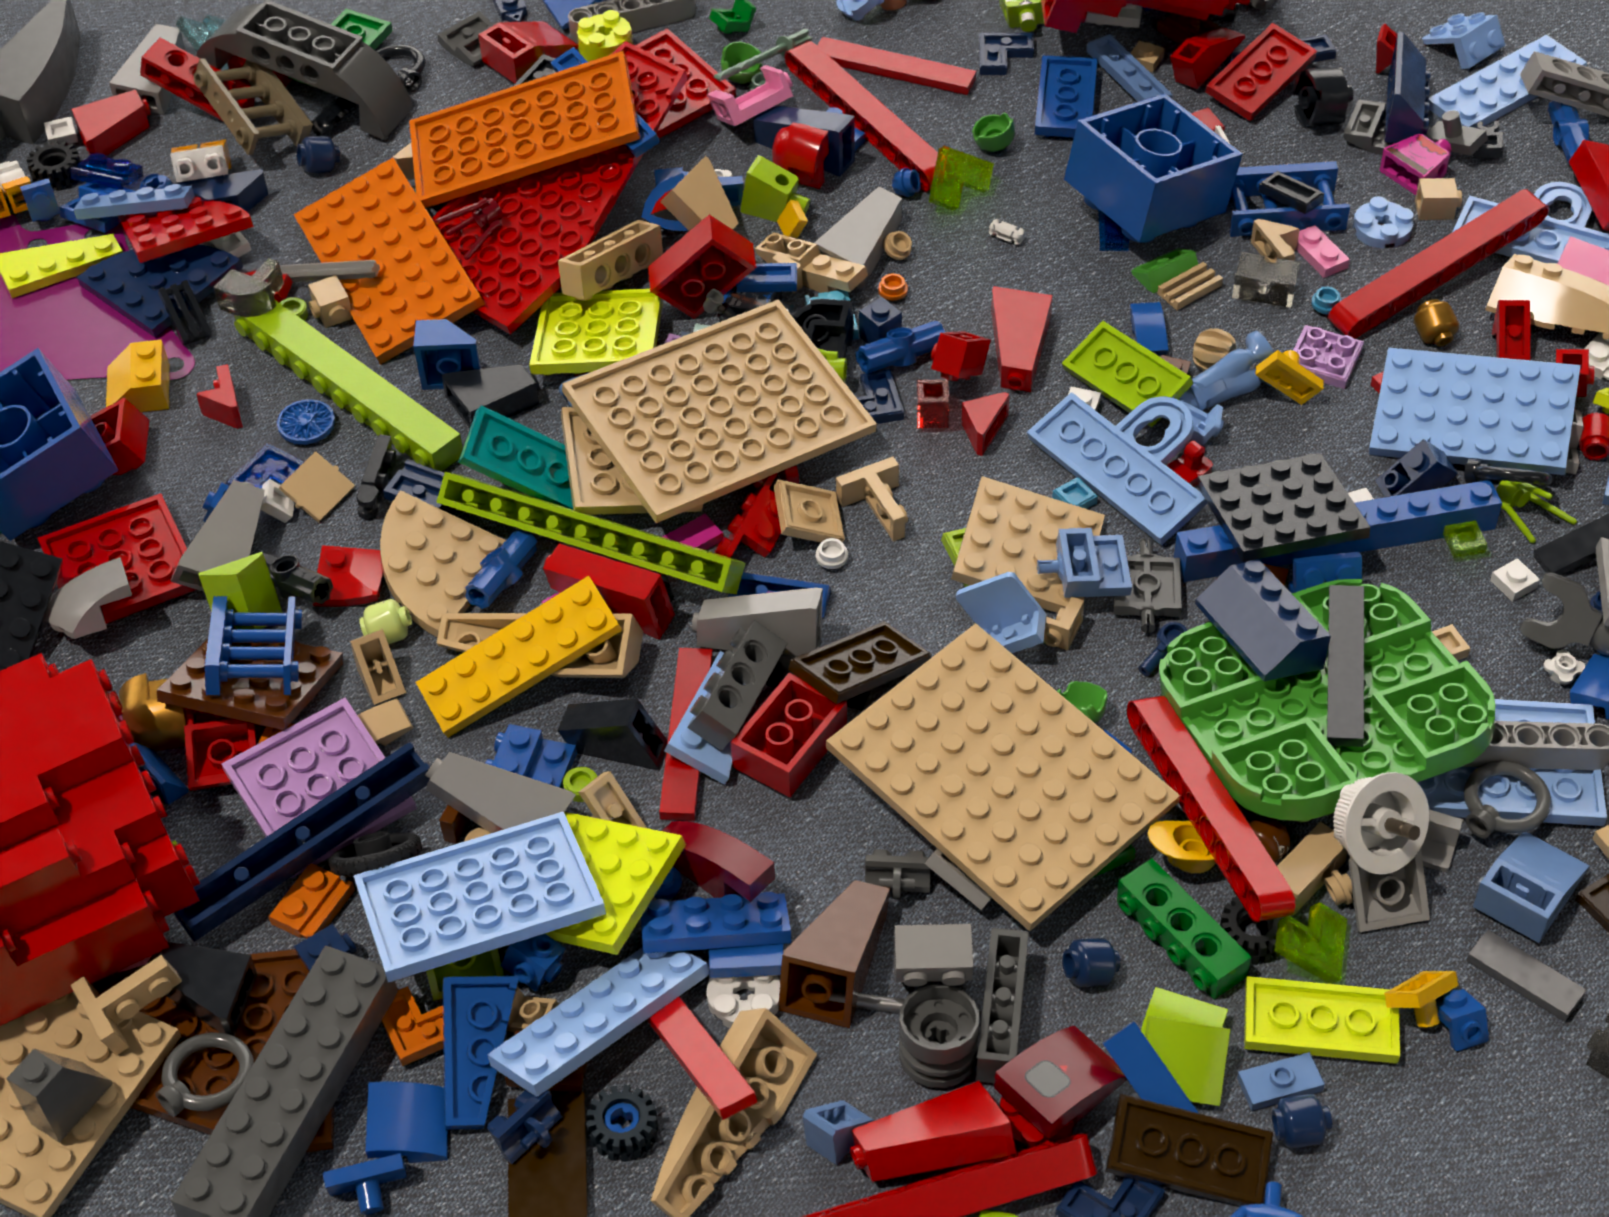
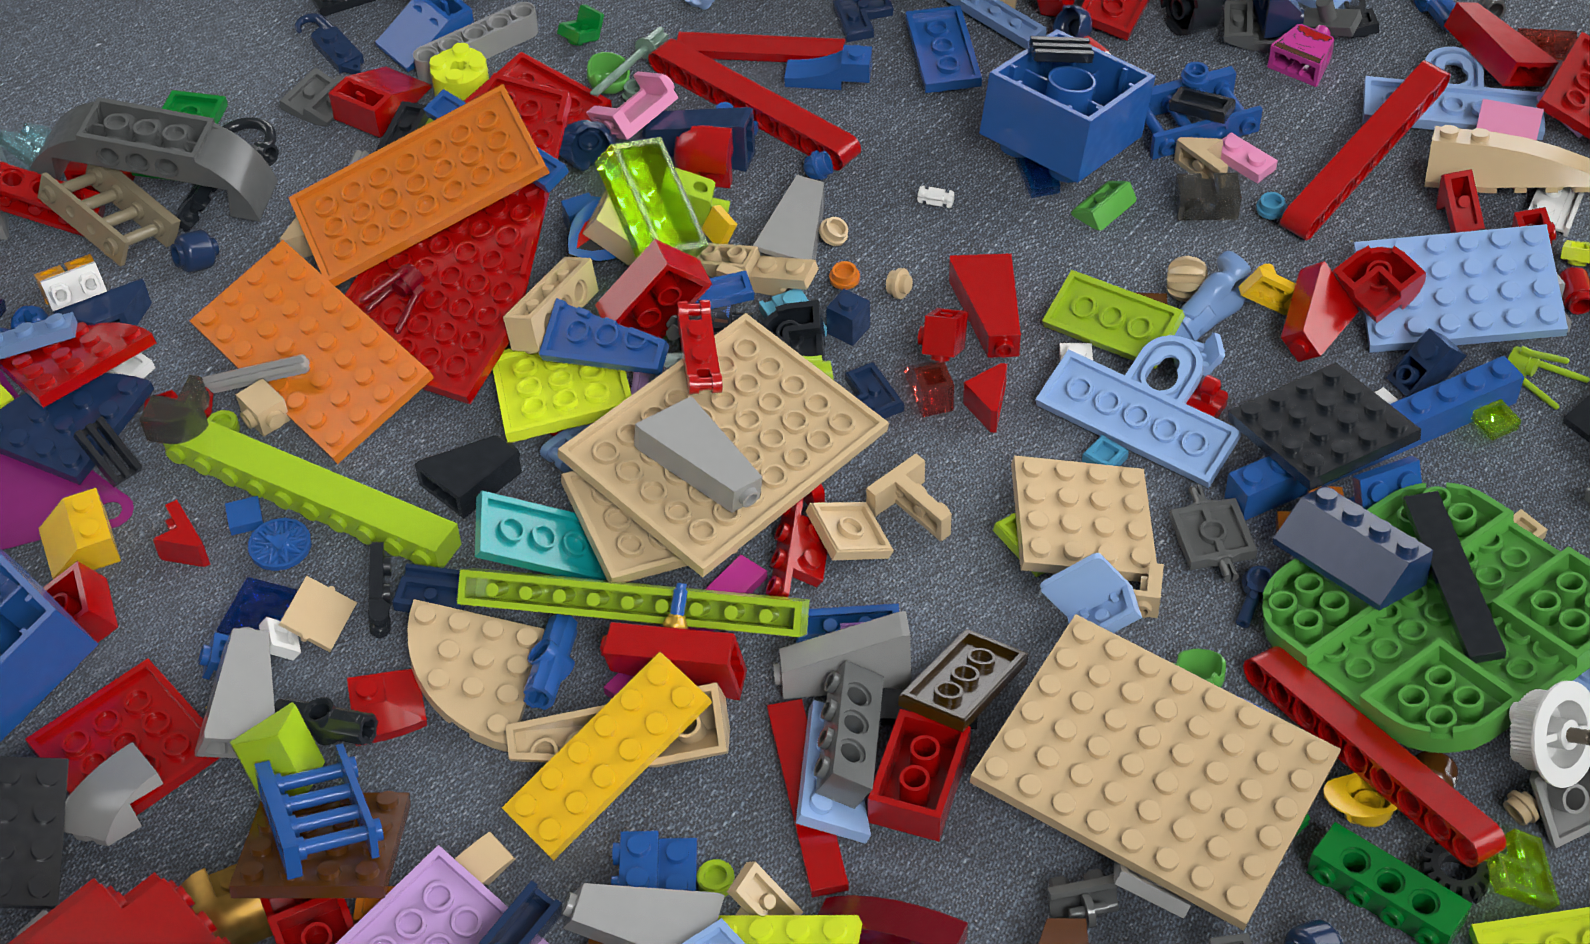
camera: 15 degrees left, 0 degrees up
tan slope [350,629,406,705] -> none
yellowish green head [359,599,412,645] -> none
blue slope [414,319,481,390] -> none
black slope [557,698,668,769] -> none
white plate [816,538,848,569] -> none
blue piece [856,320,946,374] -> none
clear neon green plate [929,146,994,211] -> none
bright green hair [972,113,1015,152] -> none
medium blue plate [1037,528,1132,598] -> none
blue slope [1130,302,1168,356] -> none
tan tile [1157,262,1223,310] -> none
tan brick [1277,822,1348,916] -> none
lavender tile [1293,325,1364,389] -> none
light blue plate [1353,196,1413,248] -> none
pearl gold head [1413,299,1459,346] -> none
tan brick [1415,178,1462,220] -> none
black piece [1464,459,1553,486] -> none
white plate [1490,558,1540,602] -> none
none -> blue tile [225,496,264,535]
none -> blue wing [539,298,669,375]
none -> dark blue hair [559,120,617,171]
none -> clear neon green piece [595,137,709,259]
none -> light grey slope [634,396,763,513]
none -> piece [663,583,688,629]
none -> red plate [676,300,723,394]
none -> blue slope [784,45,872,90]
none -> tan plate [886,268,913,299]
none -> black tile [1029,36,1094,63]
none -> dark blue hair [1053,5,1092,38]
none -> blue plate [1181,62,1211,89]
none -> red slope [1281,261,1359,362]
none -> red brick [1333,245,1426,323]

